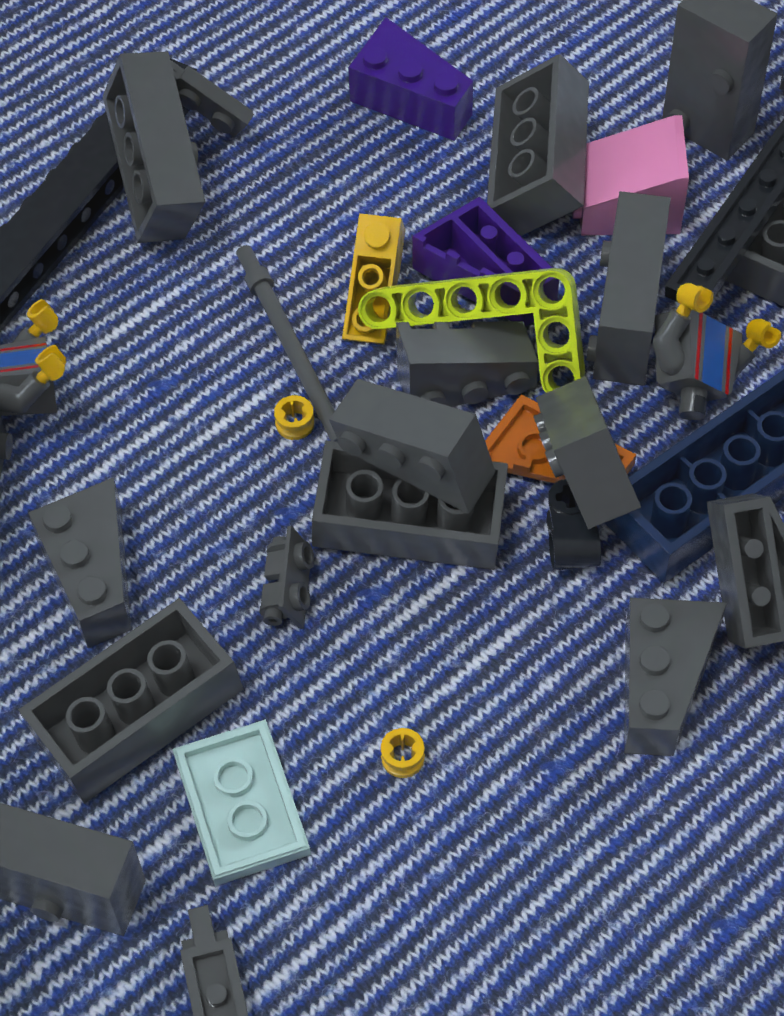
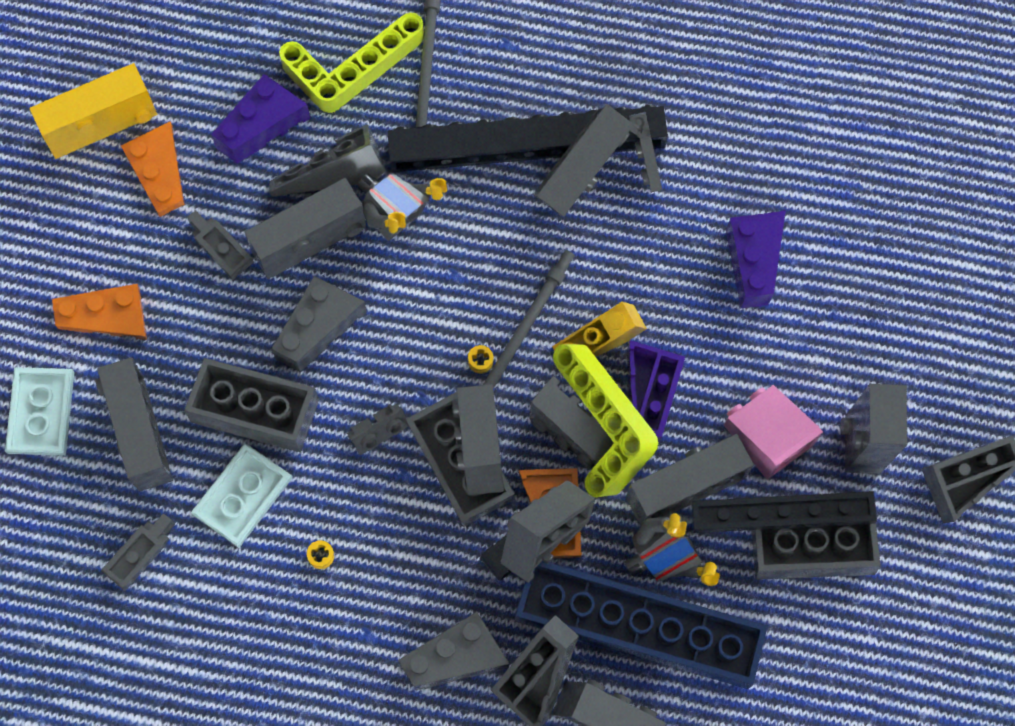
camera: 50 degrees right, 15 degrees up
dark grey brick [487,54,589,236] -> none

